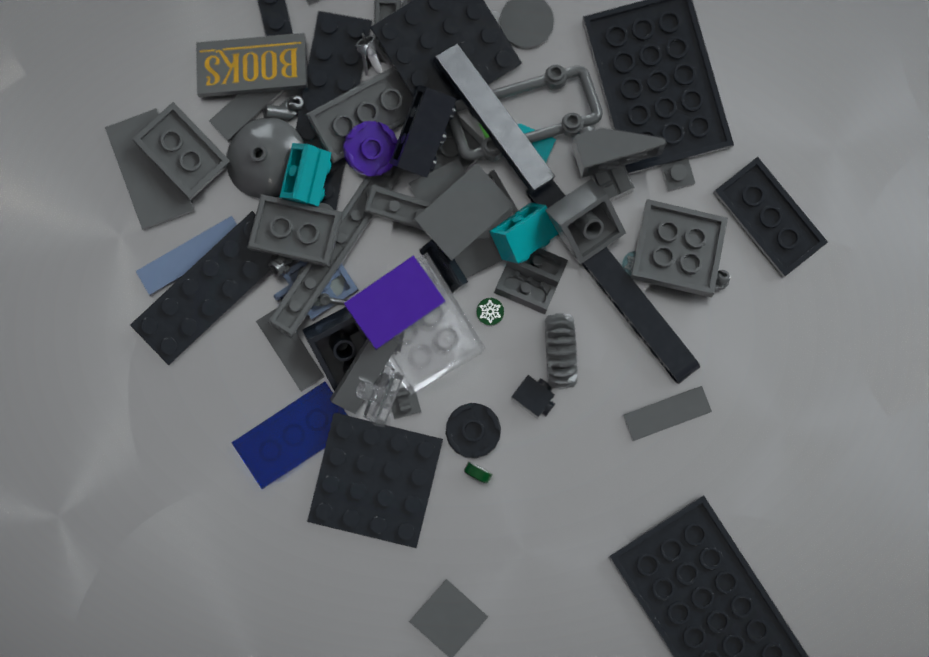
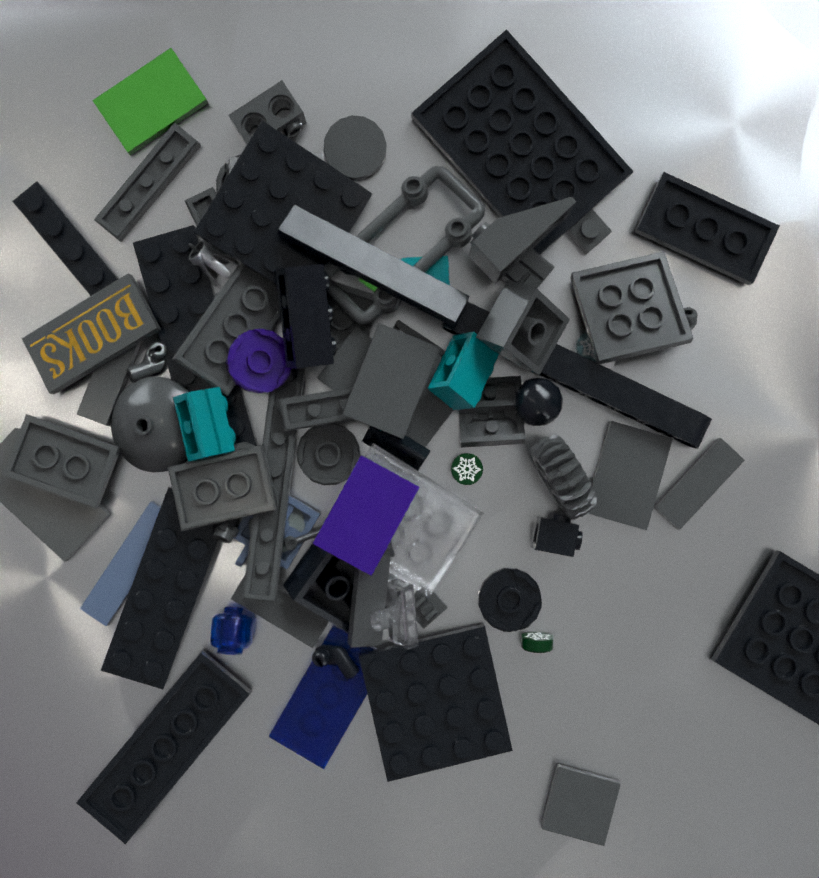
camera: 30 degrees left, 5 degrees up
none -> black plate [76,650,252,845]
none -> clear blue head [210,607,254,655]
none -> dark grey tile [297,423,360,486]
none -> black arm [312,644,360,680]
none -> black hair [514,378,563,426]
none -> dark grey tile [589,421,673,531]

